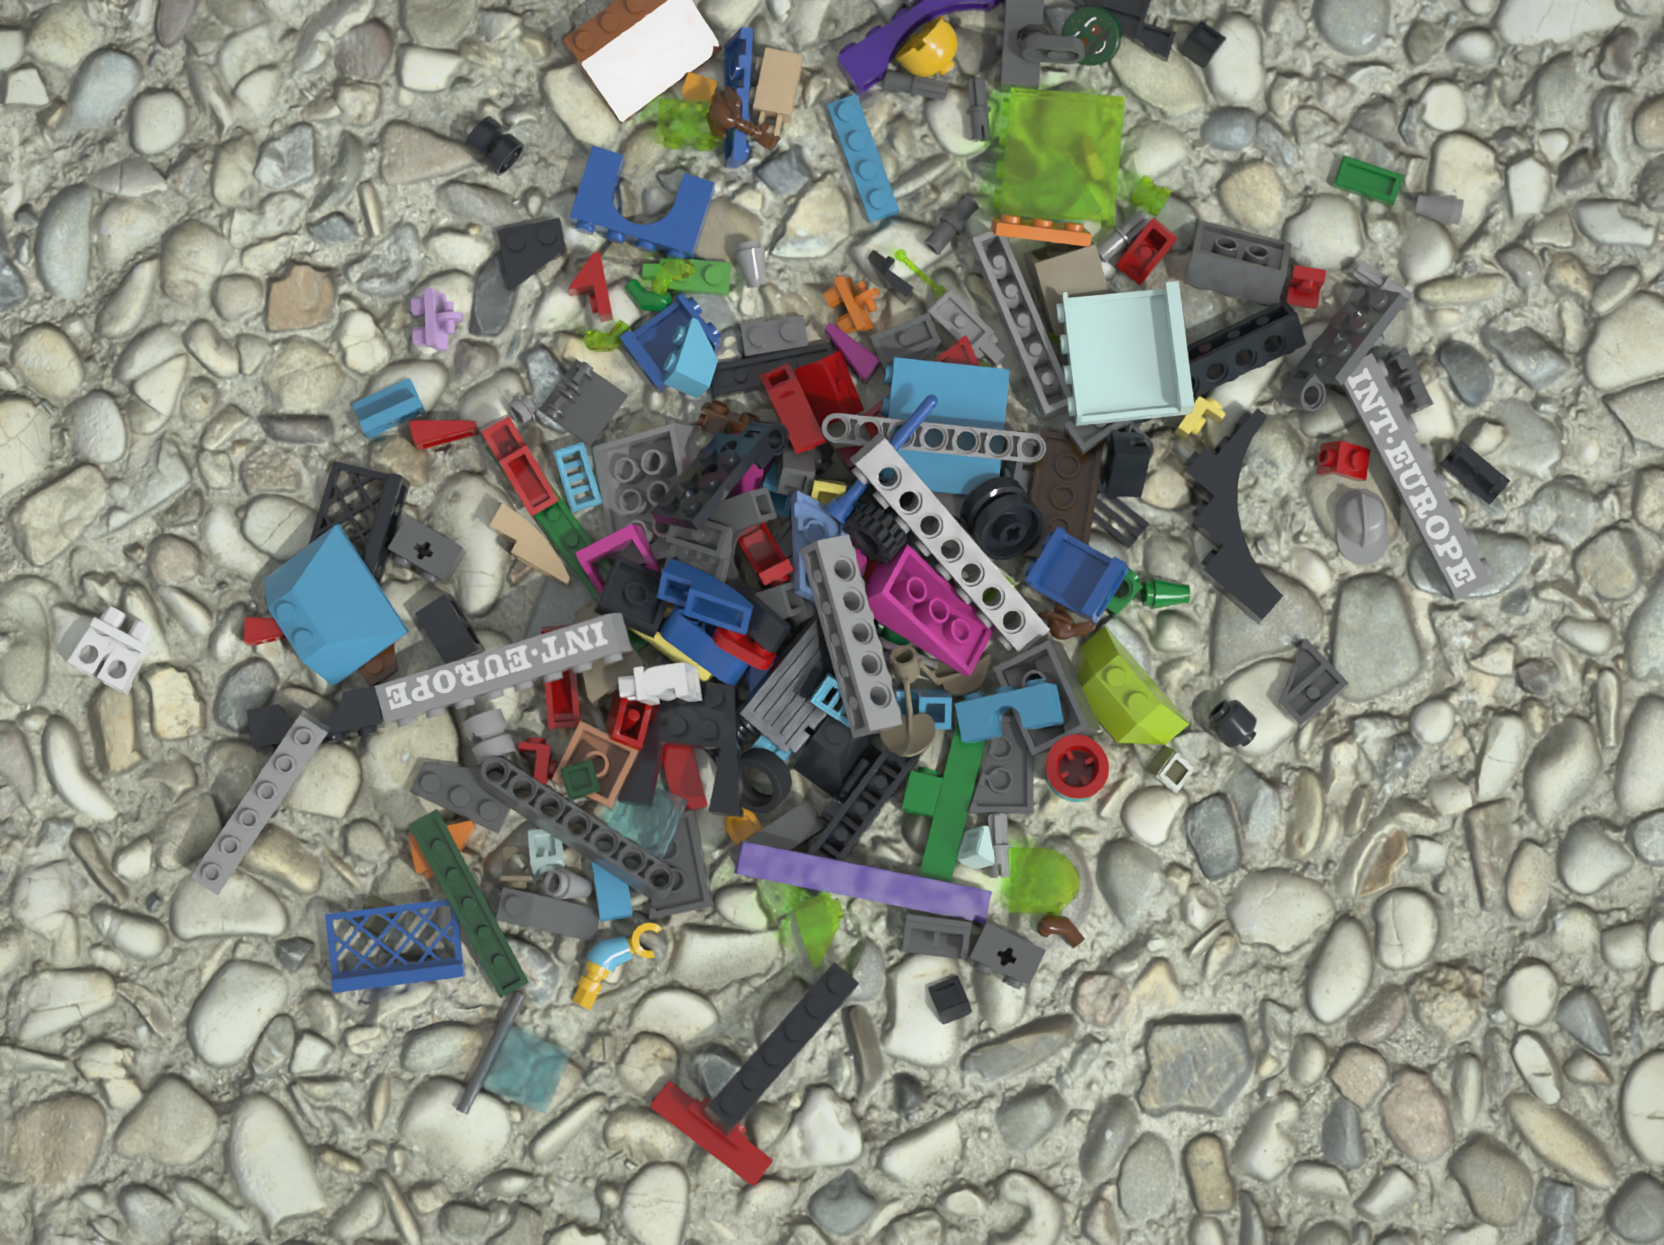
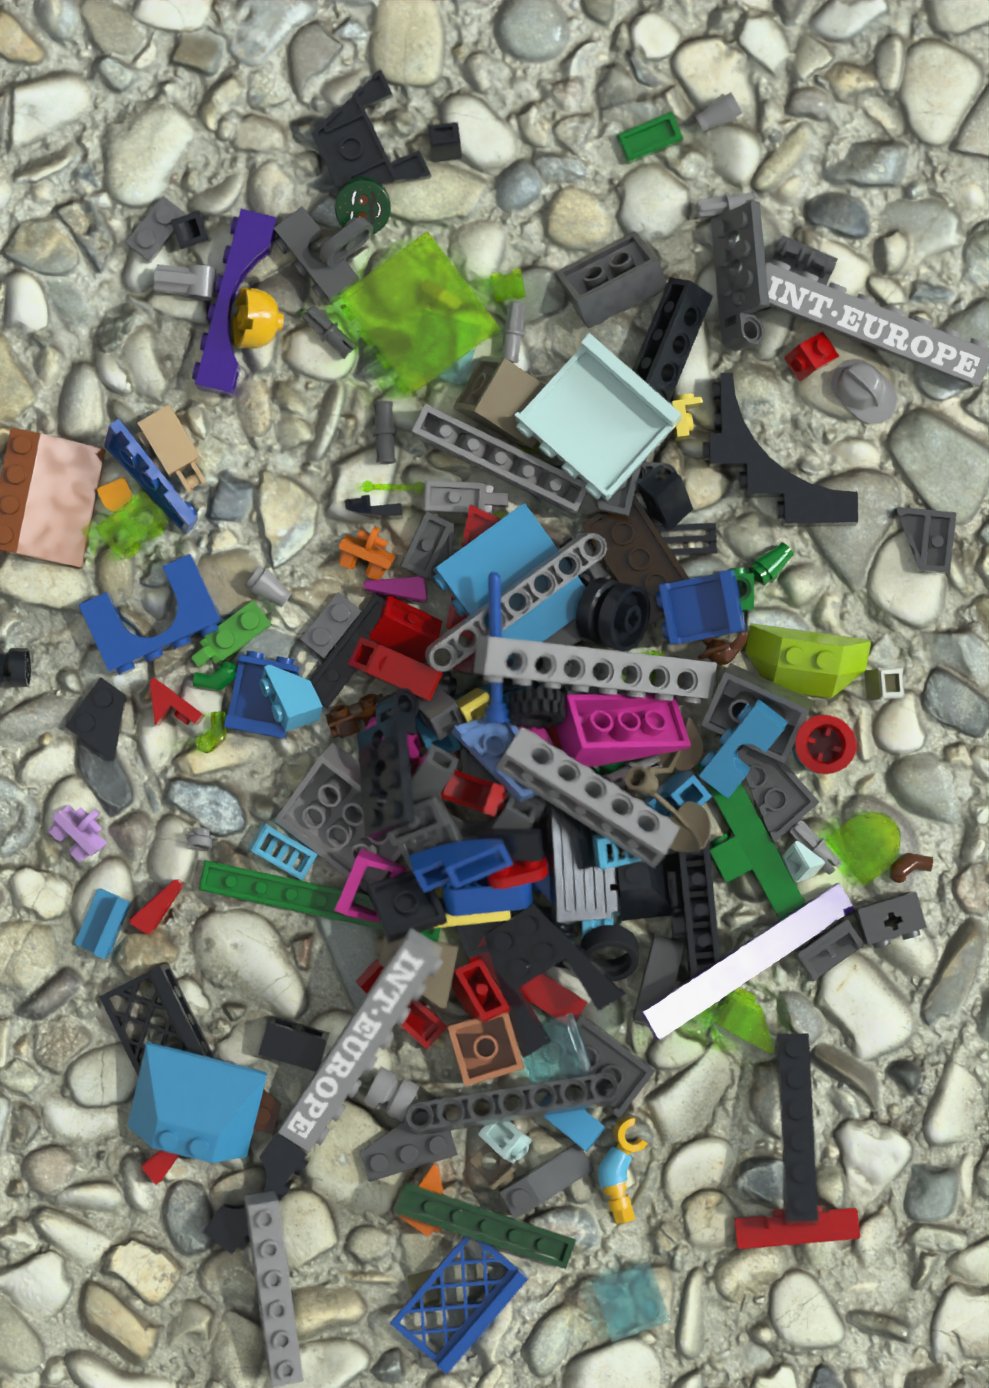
camera: 45 degrees left, 5 degrees up
white hips [67,606,153,696] -> none
dark grey brick [388,515,466,585] -> none
dark grey bar [456,991,526,1115] -> none
red slope [479,414,559,517] -> none
tan slope [489,503,572,588] -> none
red bracket [518,737,557,787] -> none
dark grey hinge [539,359,628,447] -> none
light grey cone [544,867,593,900] -> none
dark green tile [560,759,601,801] -> none
white hips [618,662,702,705] -> none
clear neon green arm [650,258,695,295] -> none
reddish brown piece [706,86,781,150] -> none
light orange tile [725,808,763,846] -> none
dark azure plate [827,94,899,223] -> none
dark grey axle [884,69,948,101] -> none
black slope [928,976,972,1024] -> none
orange wing [990,214,1092,247] -> none
red slope [1116,217,1178,285] -> none
black head [1208,700,1257,748] -> none
red bracket [1286,265,1326,309] -> none
black hinge [1440,440,1510,505] -> none

